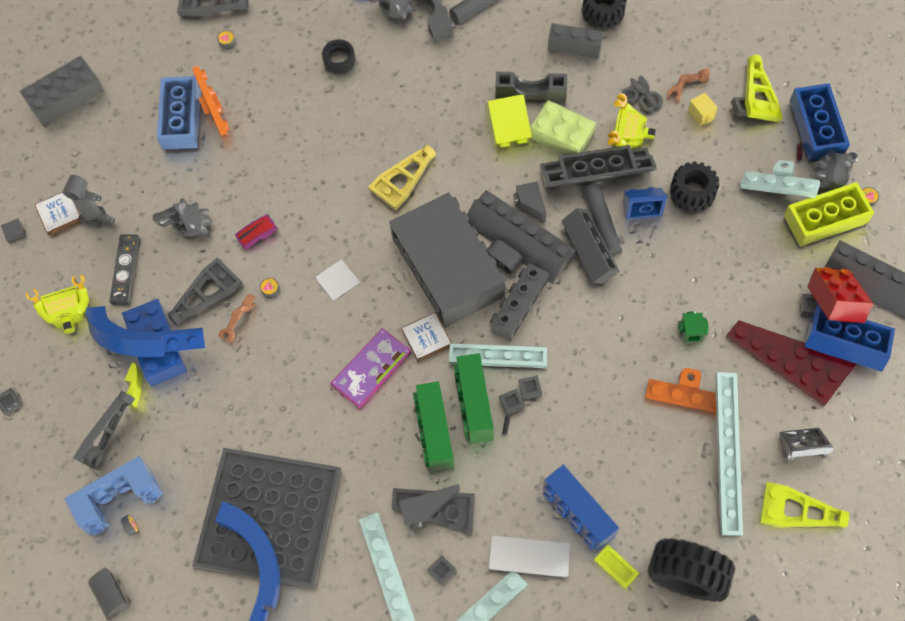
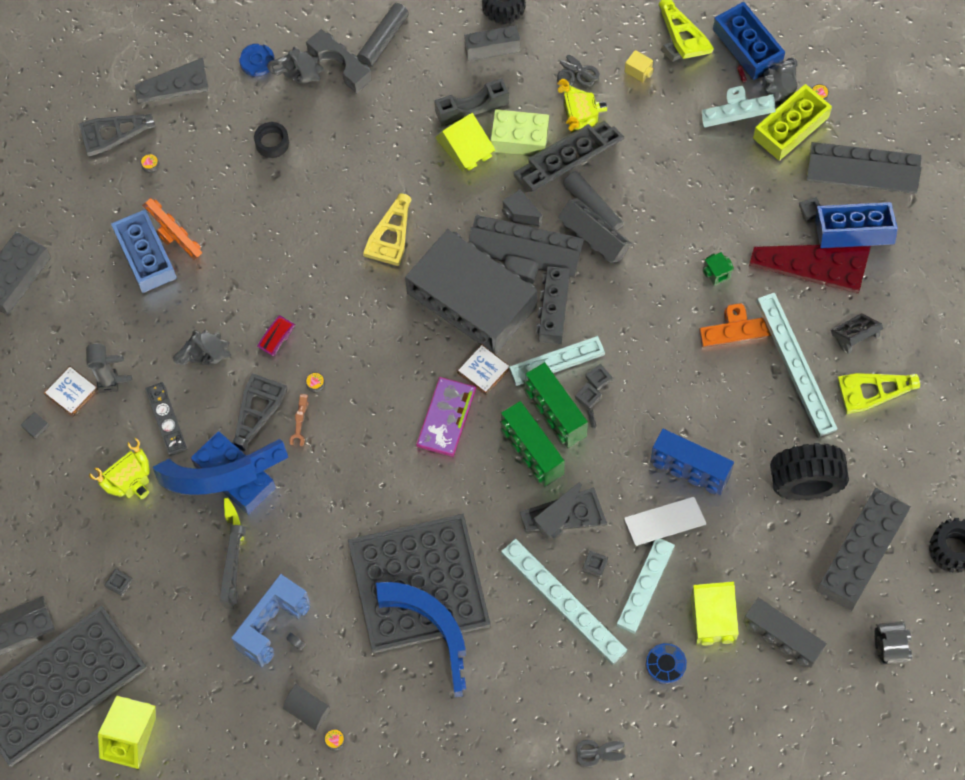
camera: 25 degrees left, 0 degrees up
white sticker [315,259,360,301] -> none
neon yellow tile [594,545,640,590] -> none
blue slope [623,187,667,219] -> none
nougat piece [667,68,710,102] -> none
black tyre [670,161,720,213] -> none
red brick [807,267,873,323] -> none

